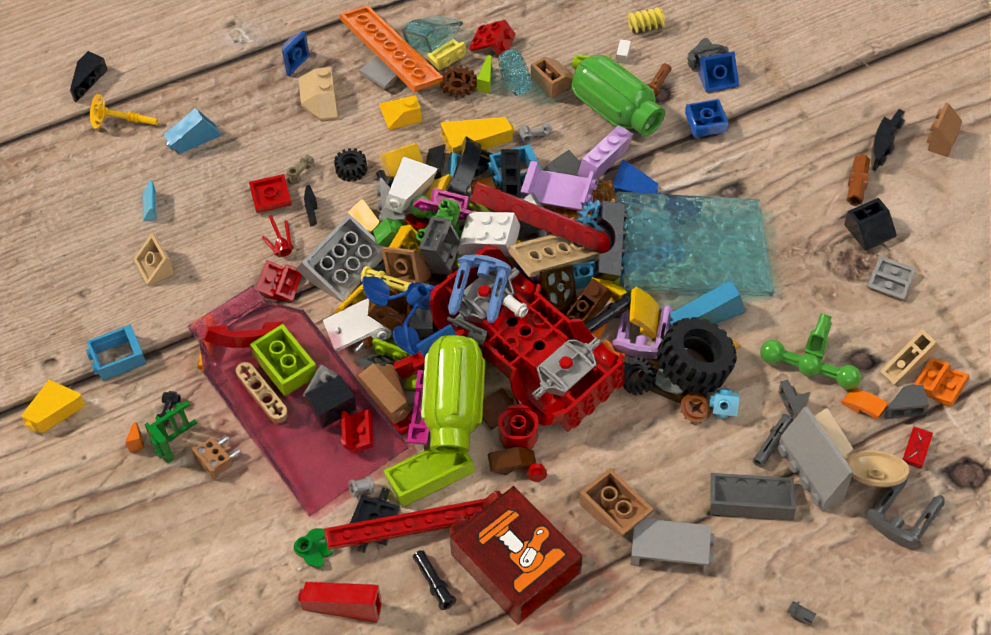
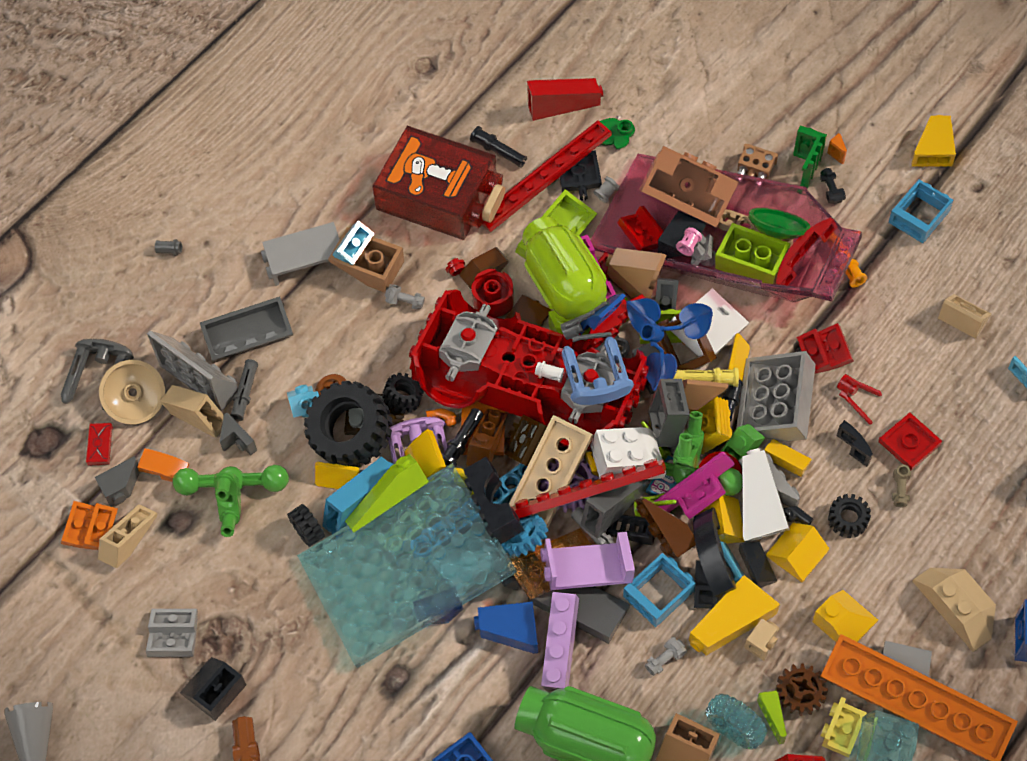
camera: 155 degrees right, 5 degrees up
black slope [501,149,521,199] -> none
none -> black tyre [287,504,325,547]
none -> slope [332,221,374,265]
none -> lime wedge [345,454,429,533]
none -> light grey bar [385,284,425,310]
none -> tan tile [482,184,505,222]
none -> nougat brick [639,146,739,227]
none -> bright pink bush [676,227,702,256]
none -> tan brick [745,619,779,661]
none -> green dish [748,208,811,240]

